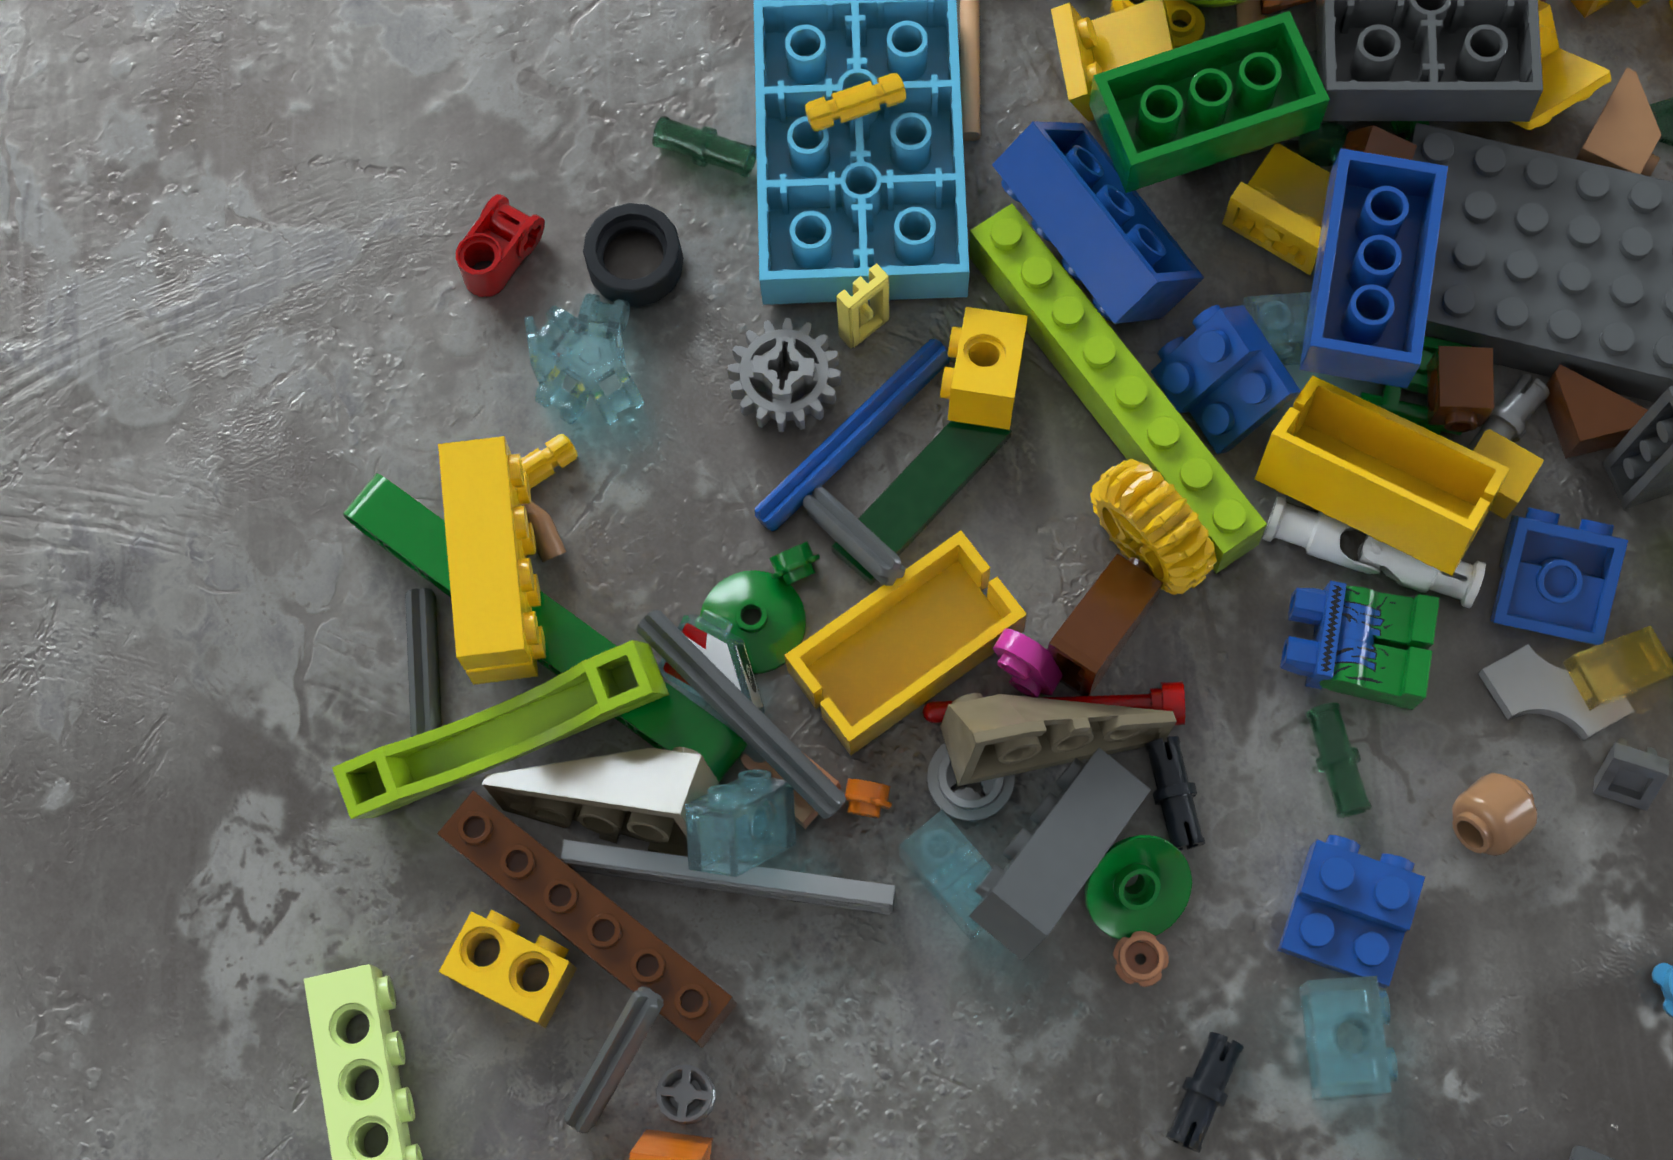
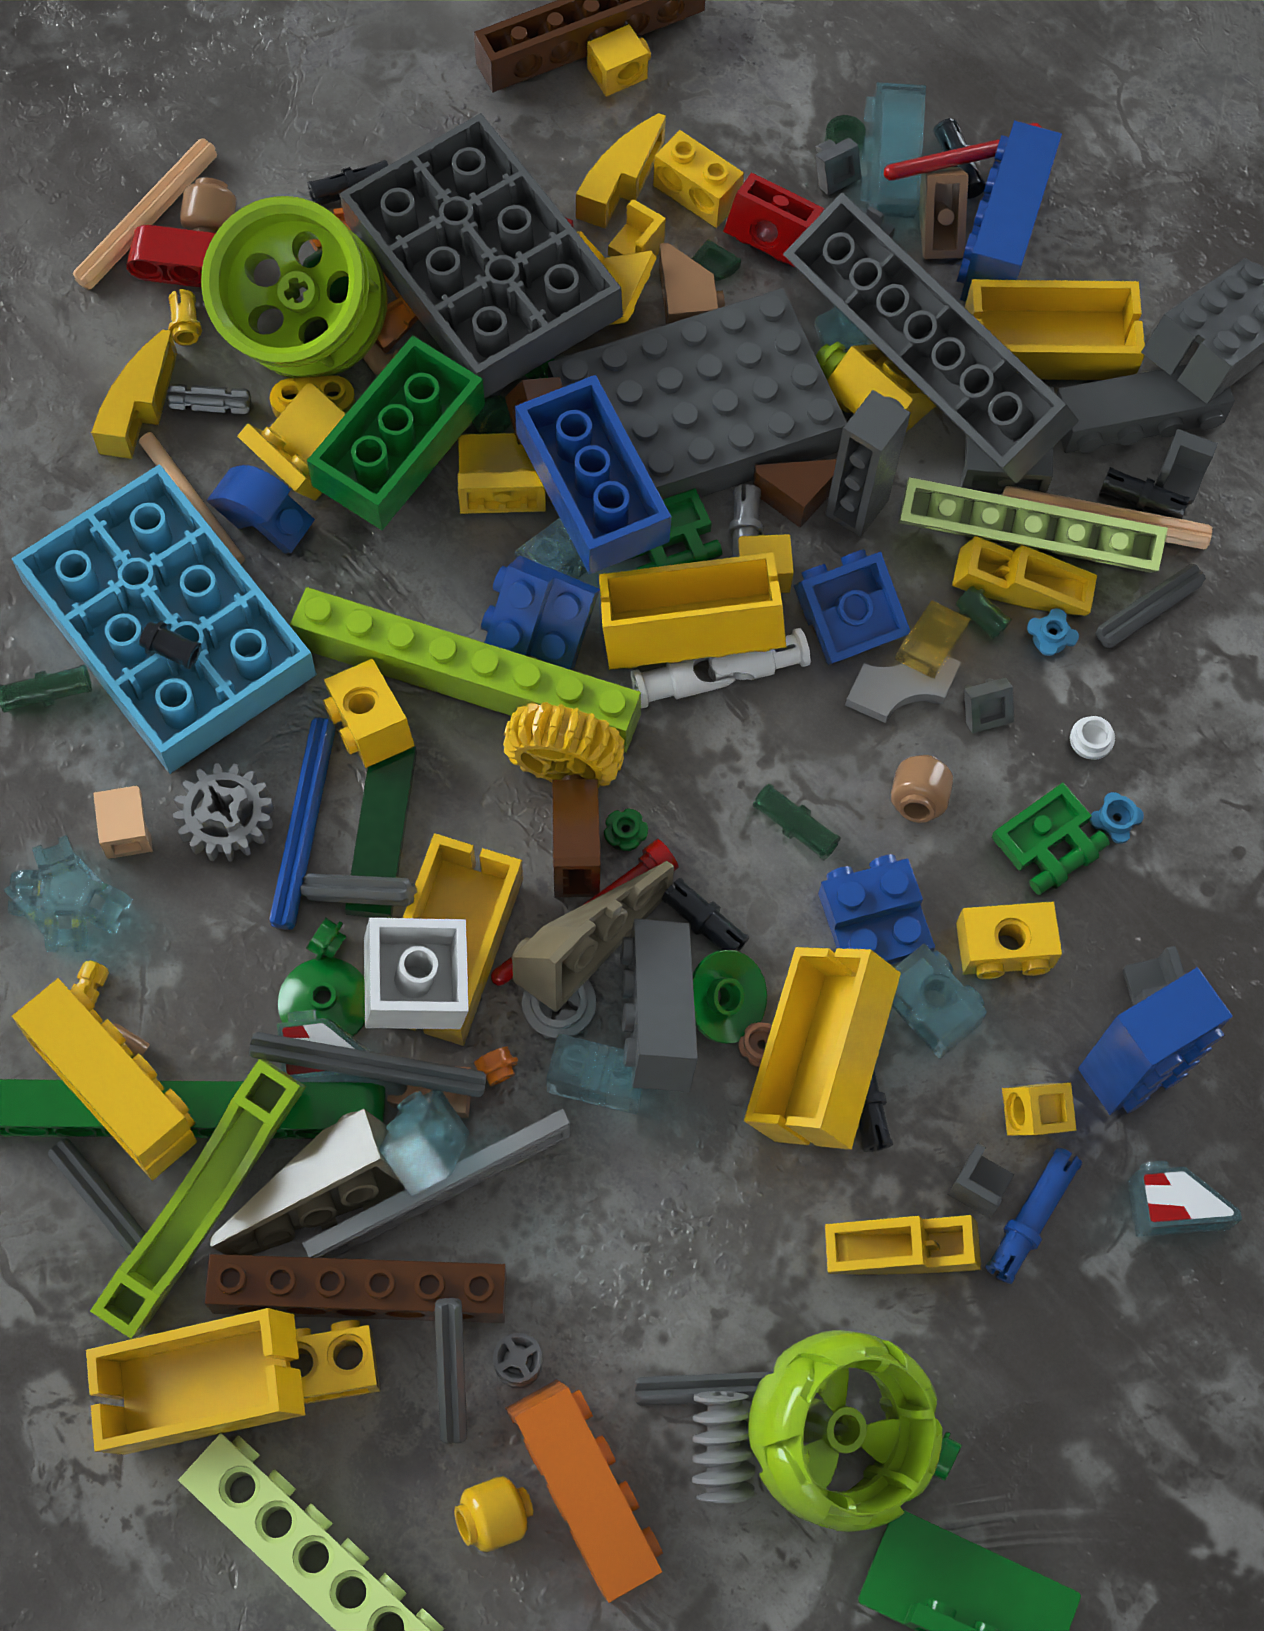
camera: 45 degrees left, 5 degrees down
black tyre [583,203,683,307] -> none
yellow axle [805,73,906,131] -> none
light yellow tile [836,263,889,349] -> none
blue brick [992,121,1204,324] -> none
dark pink plate [993,628,1063,698] -> none
hips [1280,581,1440,710] -> none
reddish brown brick [1427,346,1494,432] -> none
none -> yellow piece [86,1308,306,1455]
none -> light nougat panel [93,786,153,859]
none -> black pin [139,621,202,669]
none -> blue brick [206,465,315,554]
none -> white brick [364,918,468,1029]
none -> green plate [604,808,648,851]
none -> yellow panel [608,199,666,257]
none -> yellow piece [744,947,901,1150]
none -> yellow brick [956,902,1062,979]
none -> green plate [991,783,1110,895]

